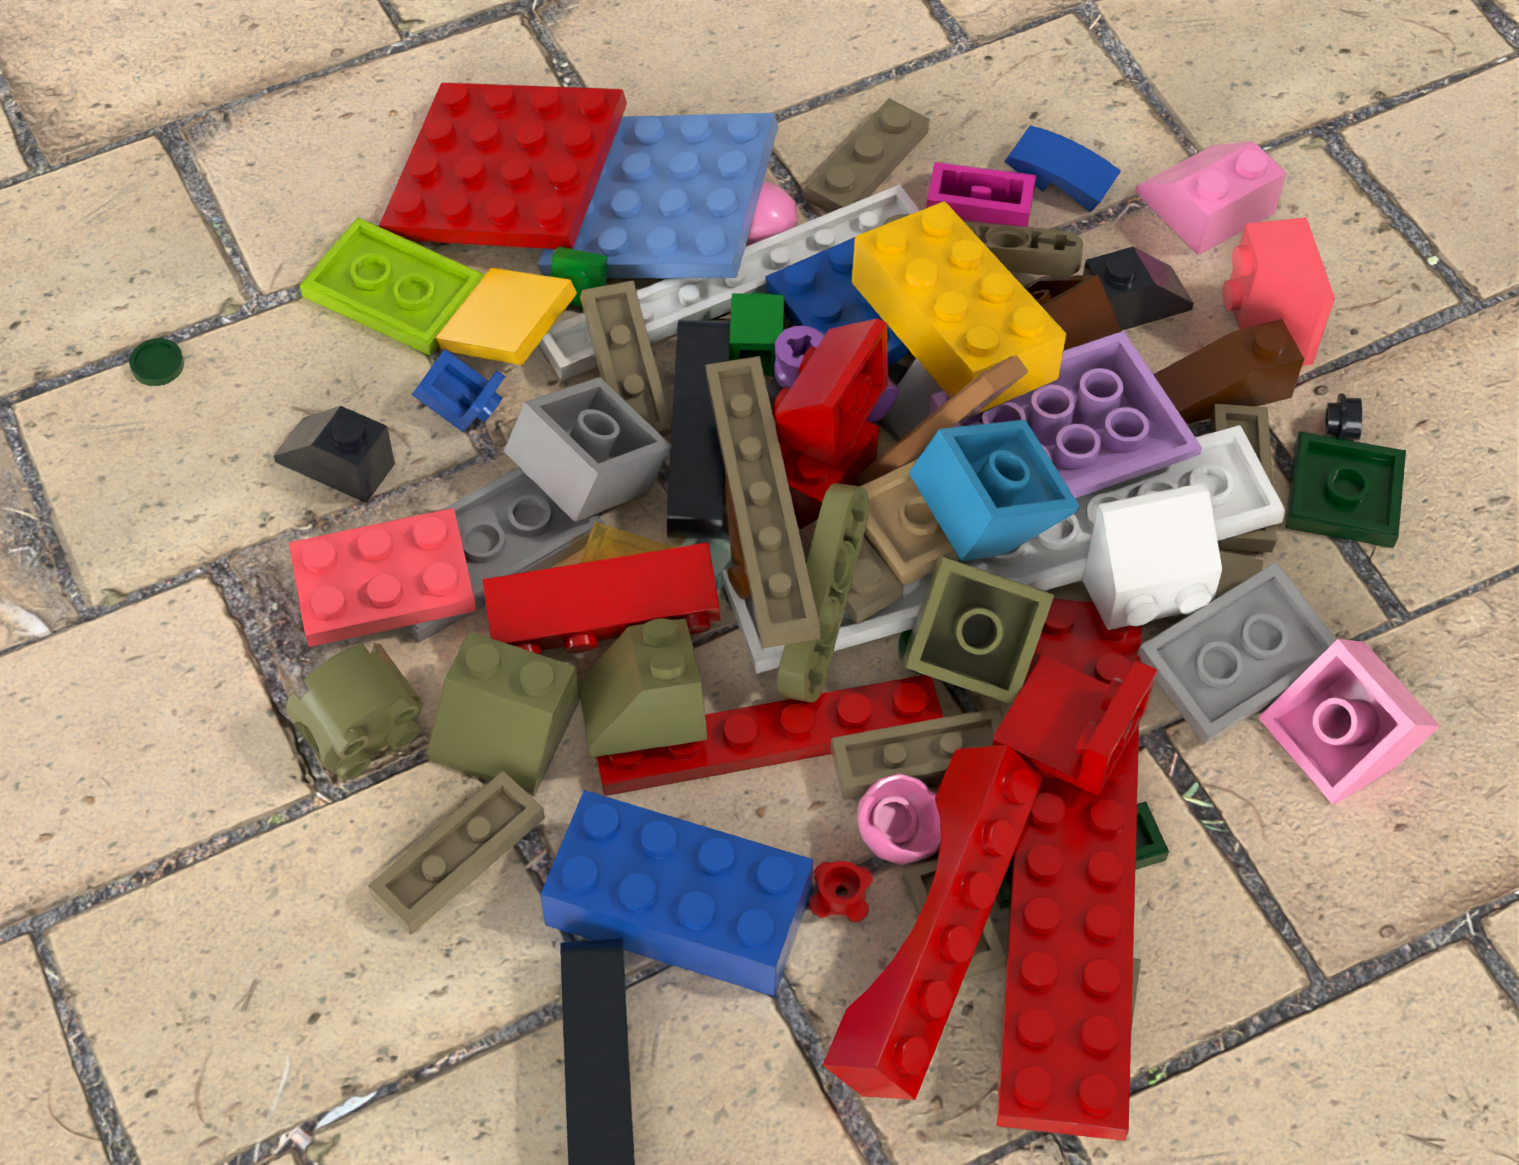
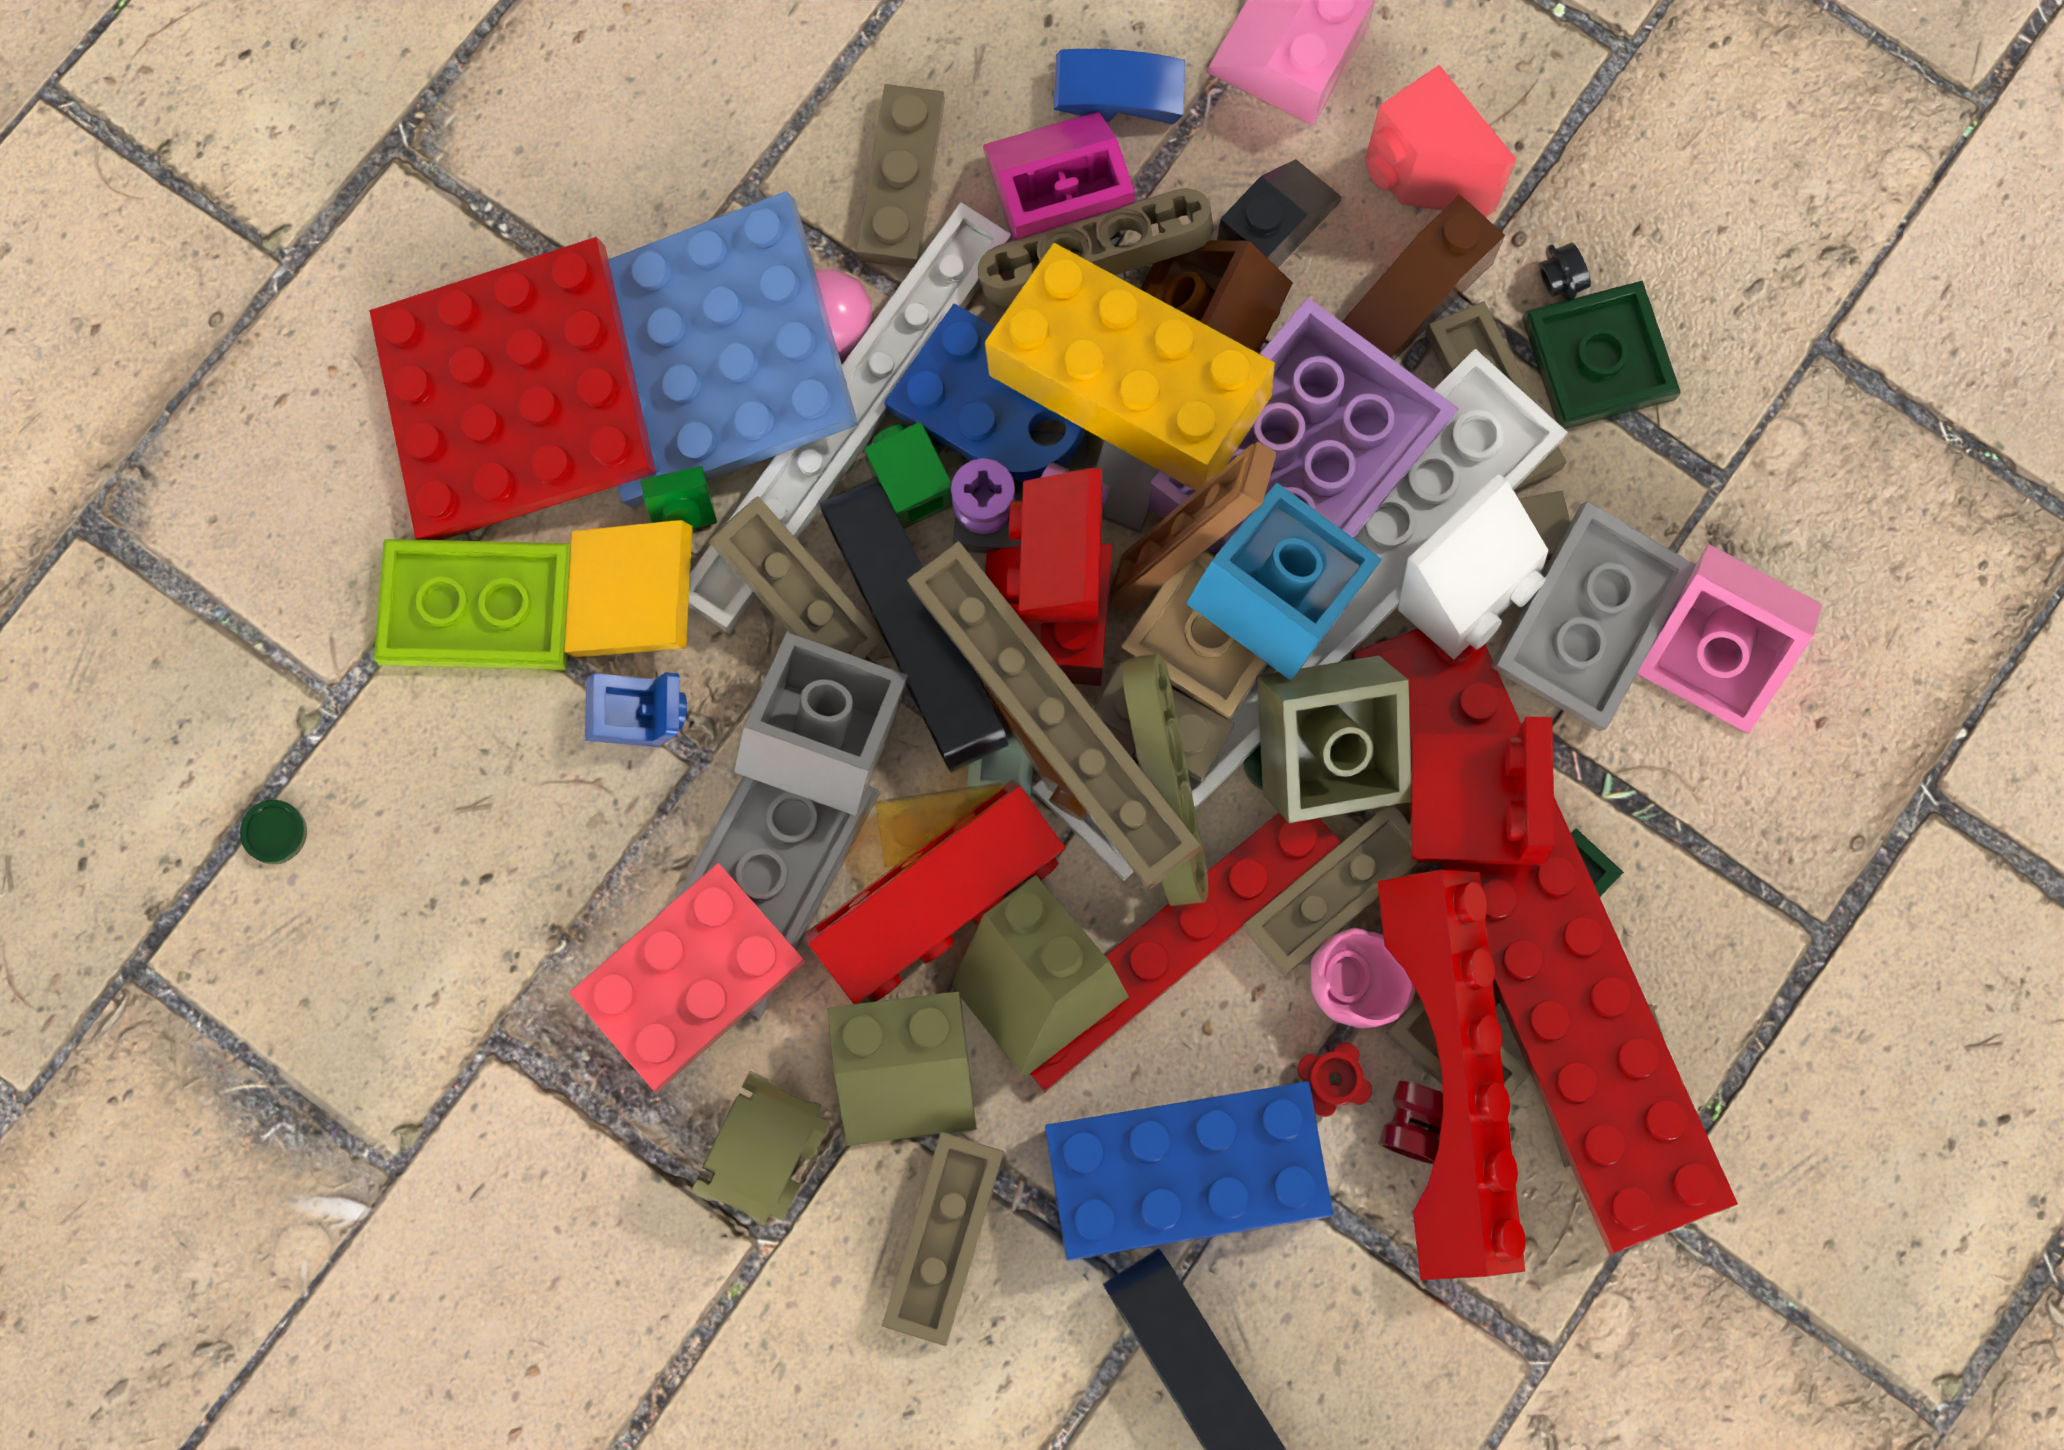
camera: 25 degrees left, 20 degrees up
black slope [274,406,395,503] -> none
none -> dark red wheel [1378,1080,1443,1165]

